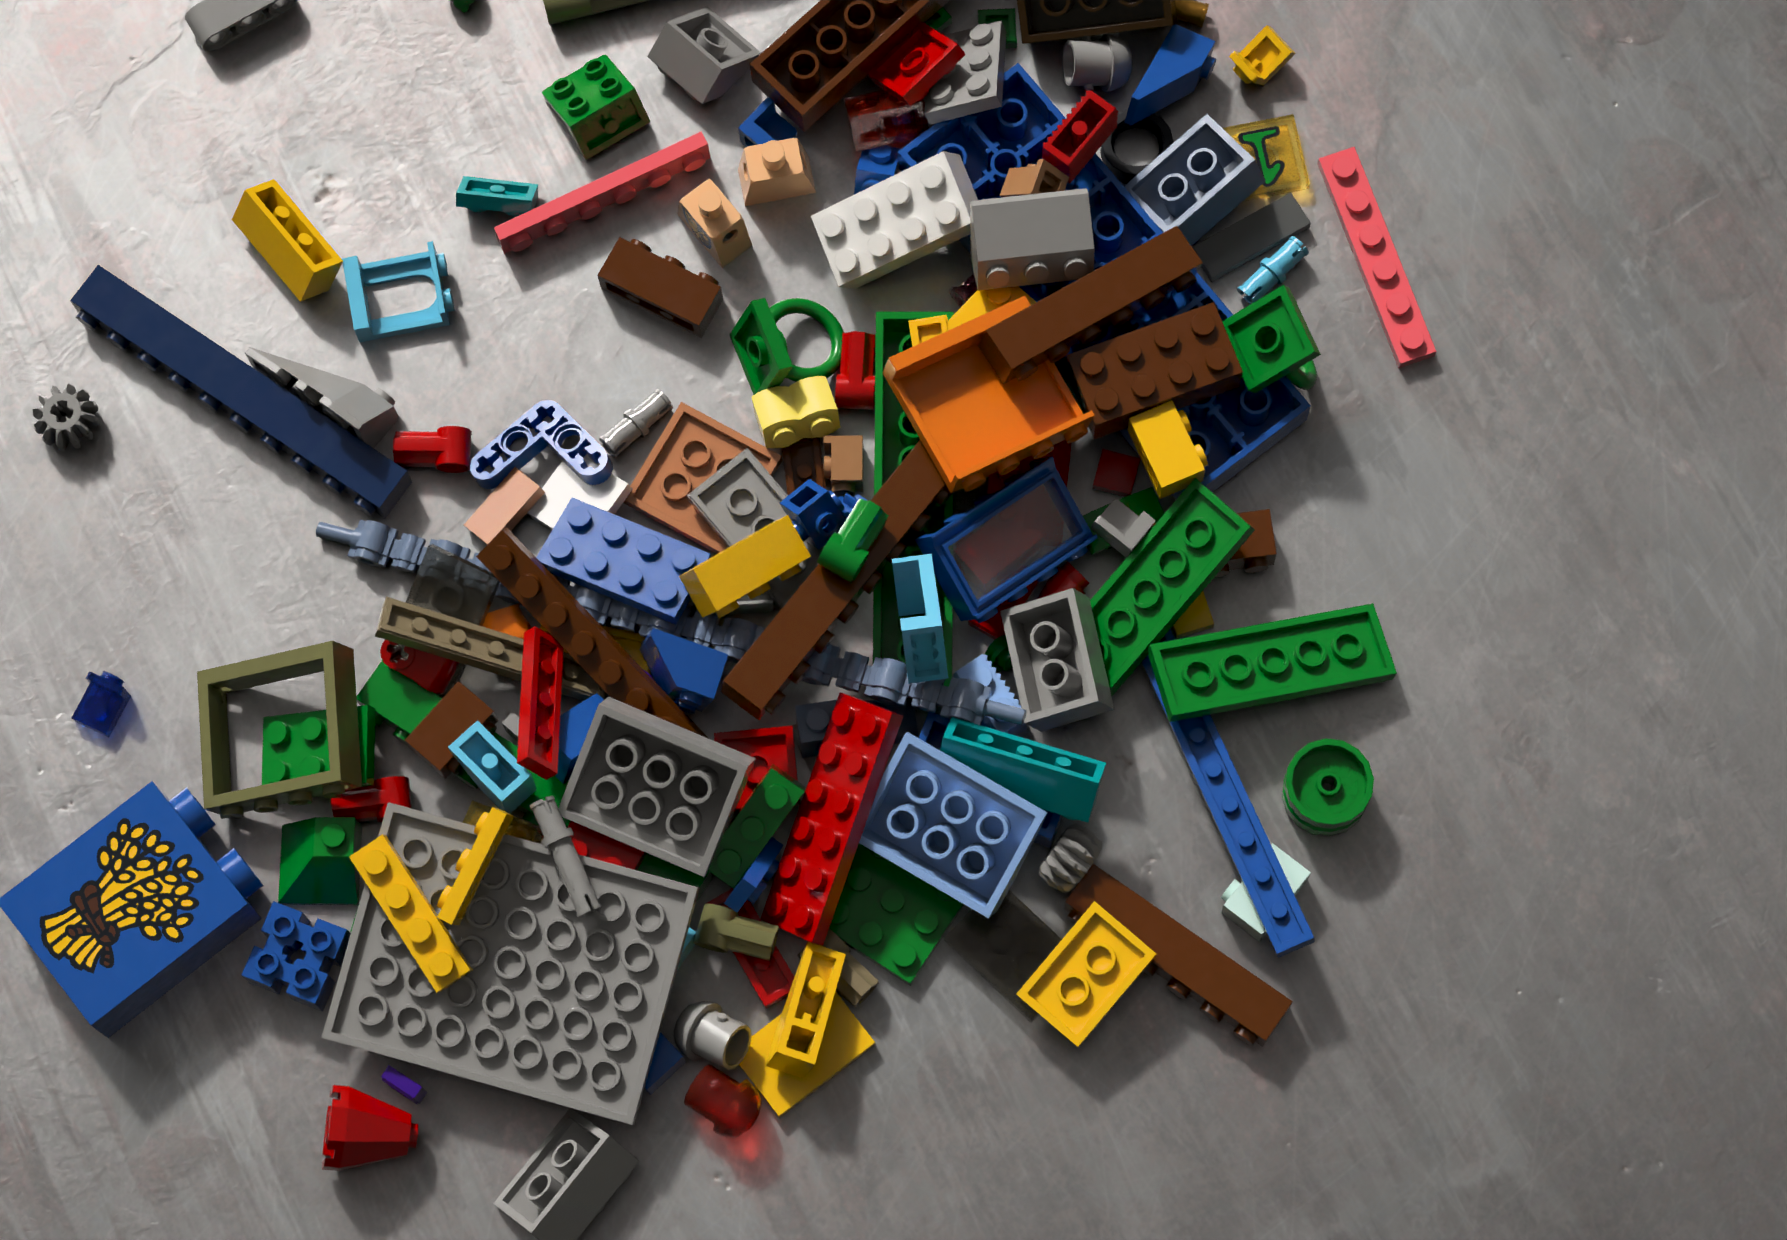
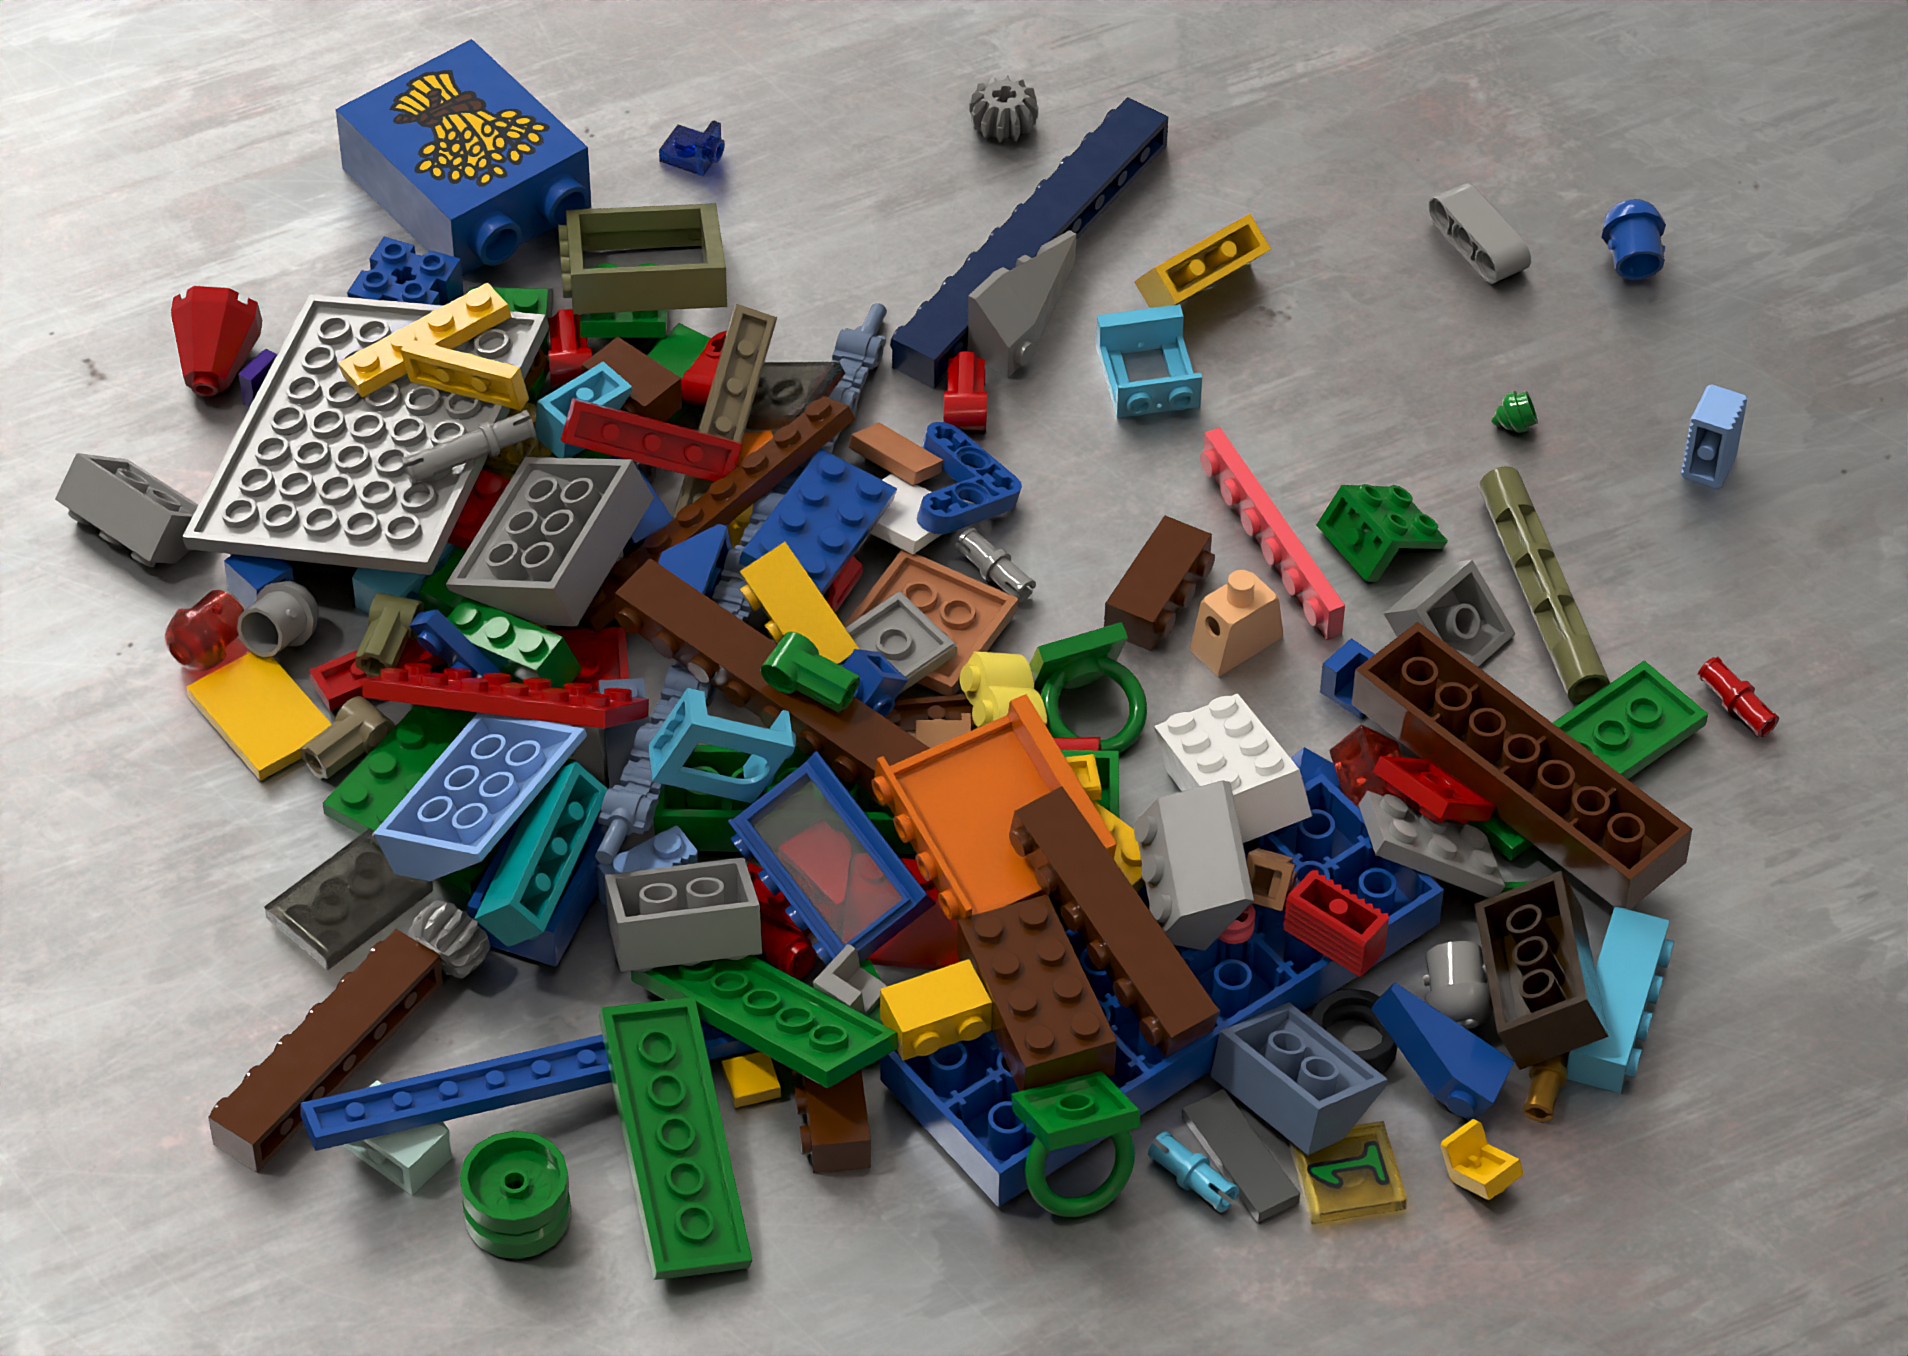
camera: 85 degrees right, 25 degrees down
teal plate [456,176,538,216] -> none
light nougat torso [738,138,816,206] -> none
yellow slope [766,941,846,1079] -> none
yellow plate [1016,901,1157,1047] -> none
coral plate [1318,147,1437,368] -> none

